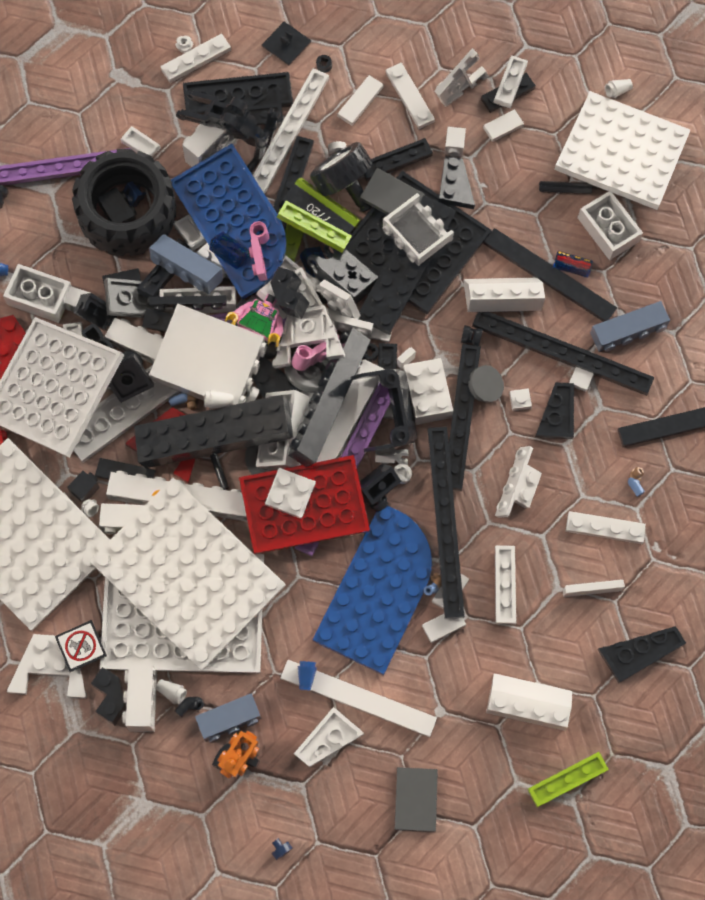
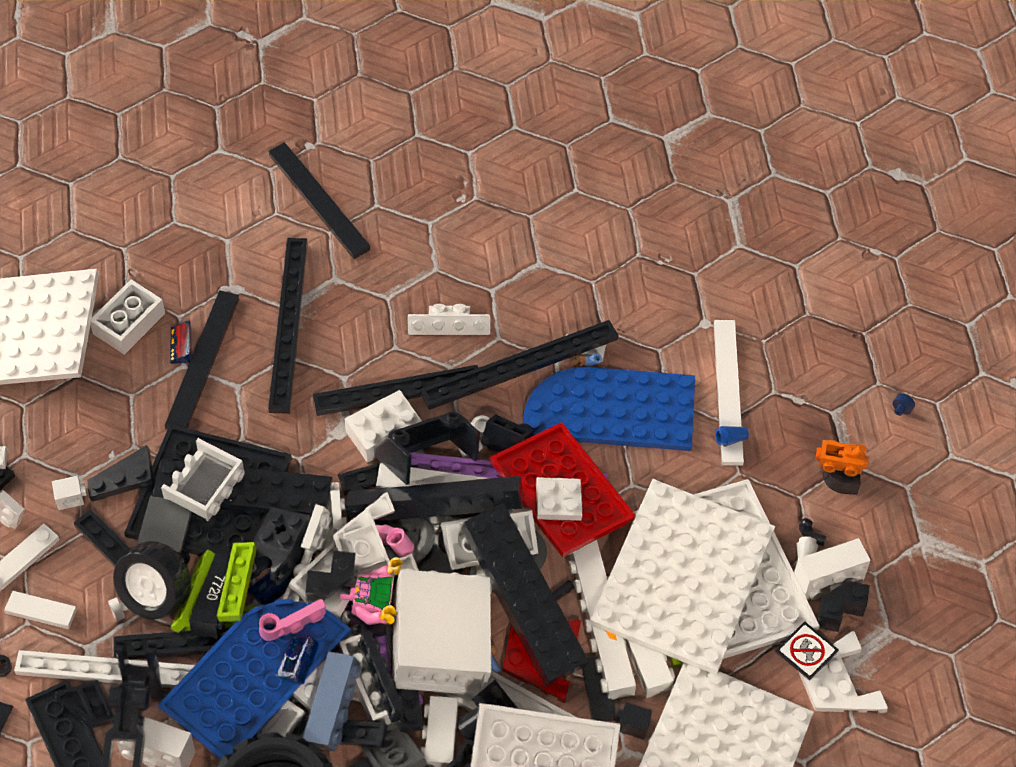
camera: 110 degrees left, 15 degrees down
white plate [81,499,99,517] -> none
sand blue brick [195,693,261,743] -> none
white cone [204,390,233,409] -> none
white wing [294,707,364,768] -> none
dark grey tile [395,767,438,832] -> none
white tile [397,347,416,370] -> none
white tile [422,614,466,643] -> none
black wheel [461,325,483,346] -> none
white slope [464,278,545,312] -> none
dark grey tile [468,365,504,403] -> none
white tile [483,109,524,142] -> none
white slope [486,674,572,731] -> none
white plate [495,546,516,624] -> none
white plate [509,389,532,411] -> none
lime plate [527,752,609,807] -> none
black wing [535,382,574,439] -> none
black axle [539,181,593,194] -> none
white tile [563,580,625,597] -> none
white plate [565,511,646,544] -> none
white tile [570,367,593,392] -> none
sand blue brick [590,301,670,352] -> none
black wing [597,626,686,683] -> none
arm [628,467,645,497] -> none

